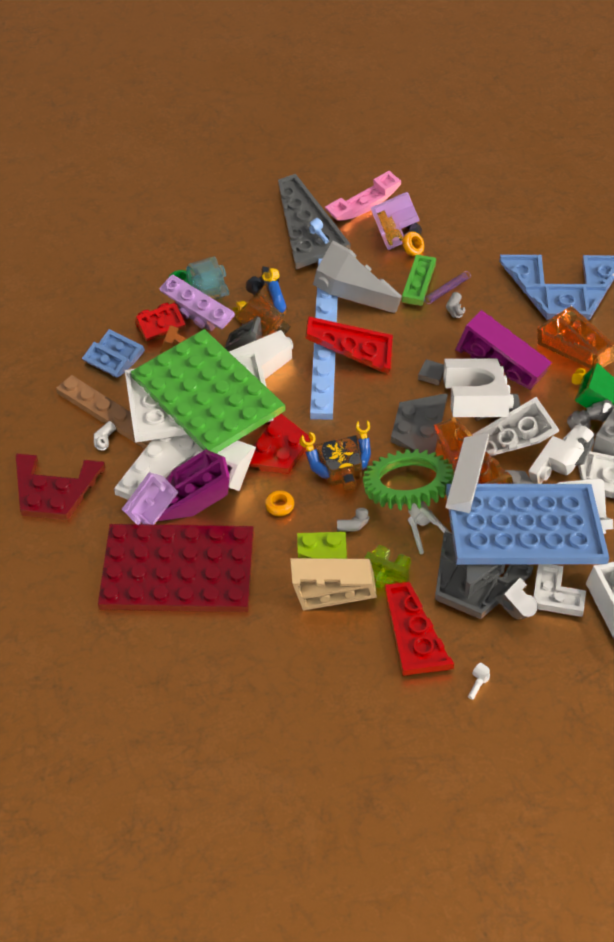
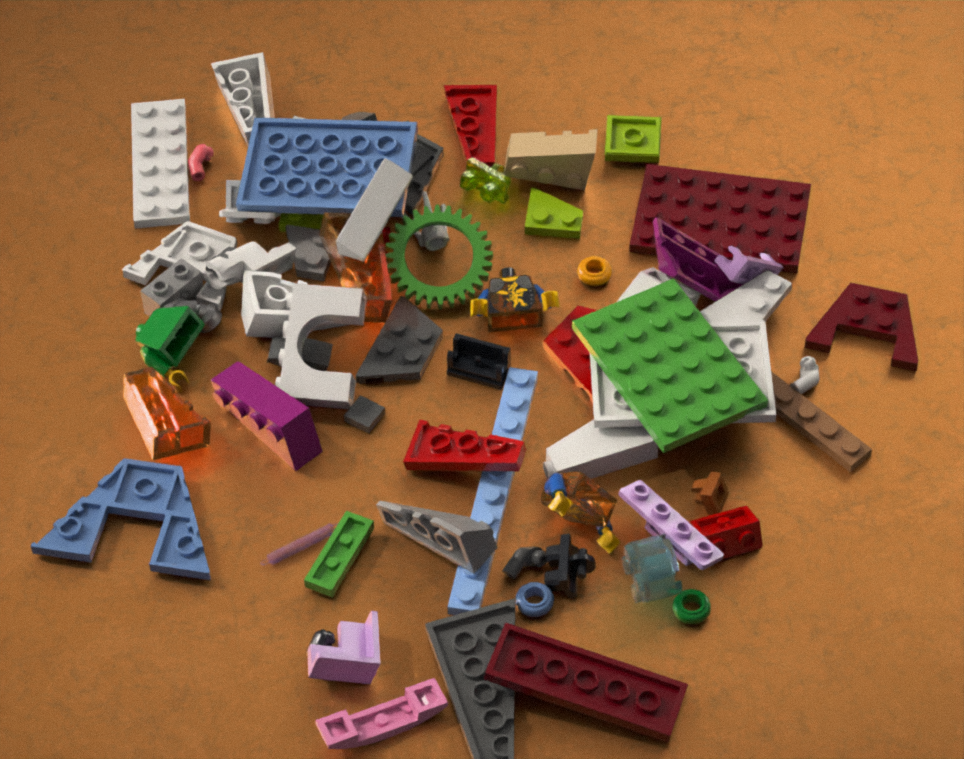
camera: 170 degrees left, 0 degrees up
medium blue slope [82,329,145,378] -> none
dark grey slope [225,316,262,351] -> none
light blue hand [309,218,329,244] -> none
light grey arm [337,508,369,532] -> none
clear yellow plate [377,210,403,246] -> none
light orange piece [402,232,424,256] -> none
light grey arm [446,292,465,318] -> none
white hand [468,663,490,700] -> none
none -> black hinge [446,333,511,390]
none -> dark red plate [484,622,688,743]
none -> dark grey arm [502,546,547,580]
none -> medium blue piece [515,582,554,617]
none -> lime plate [605,115,662,163]

